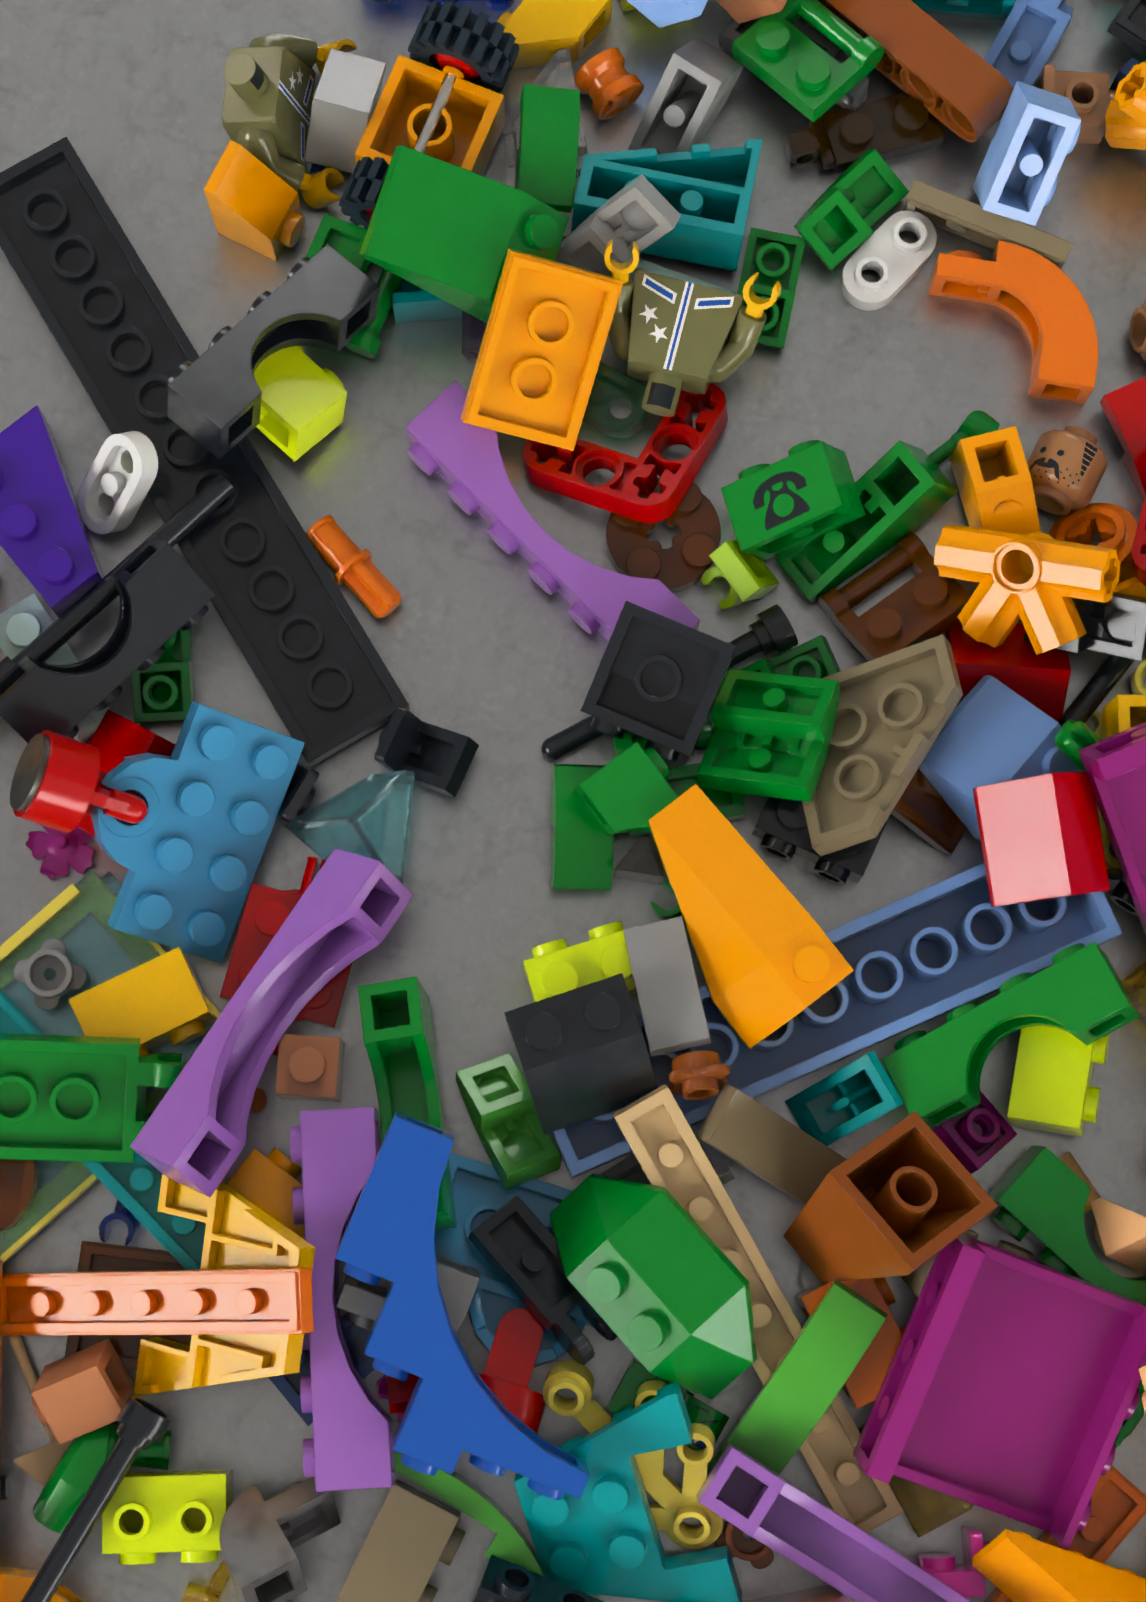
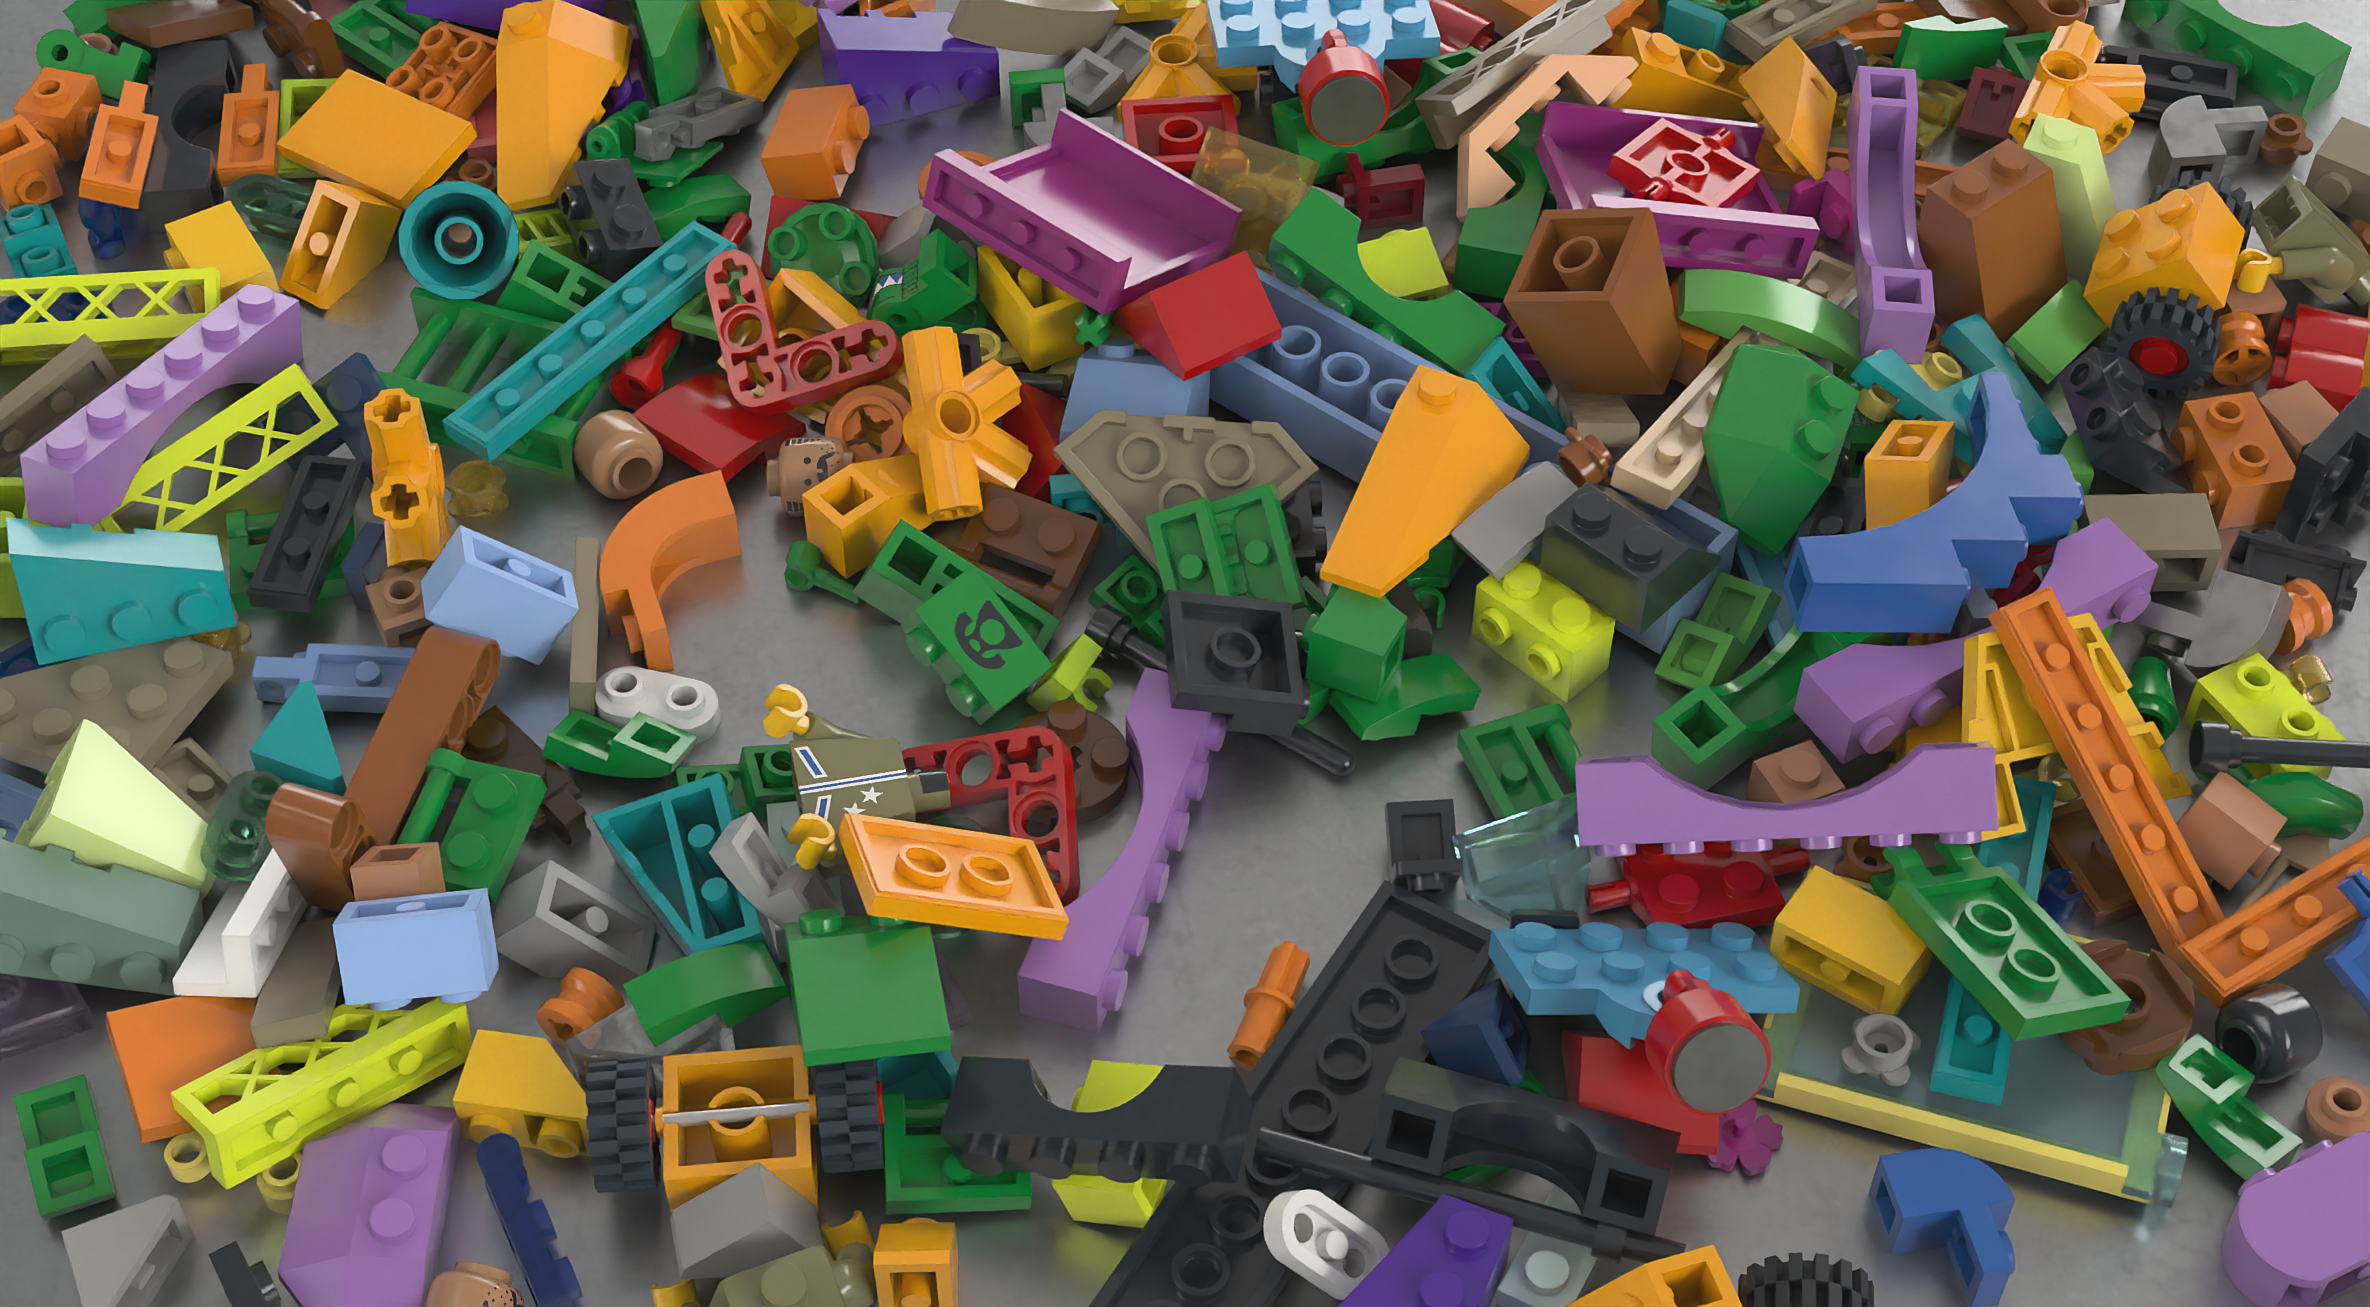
camera: 115 degrees left, 30 degrees down
none -> dark blue slope [1420,978,1531,1086]
none -> green plate [1457,703,1584,844]
none -> red plate [1606,118,1761,209]
none -> light orange slope [1864,420,1955,530]
none -> green cone [2127,656,2179,741]

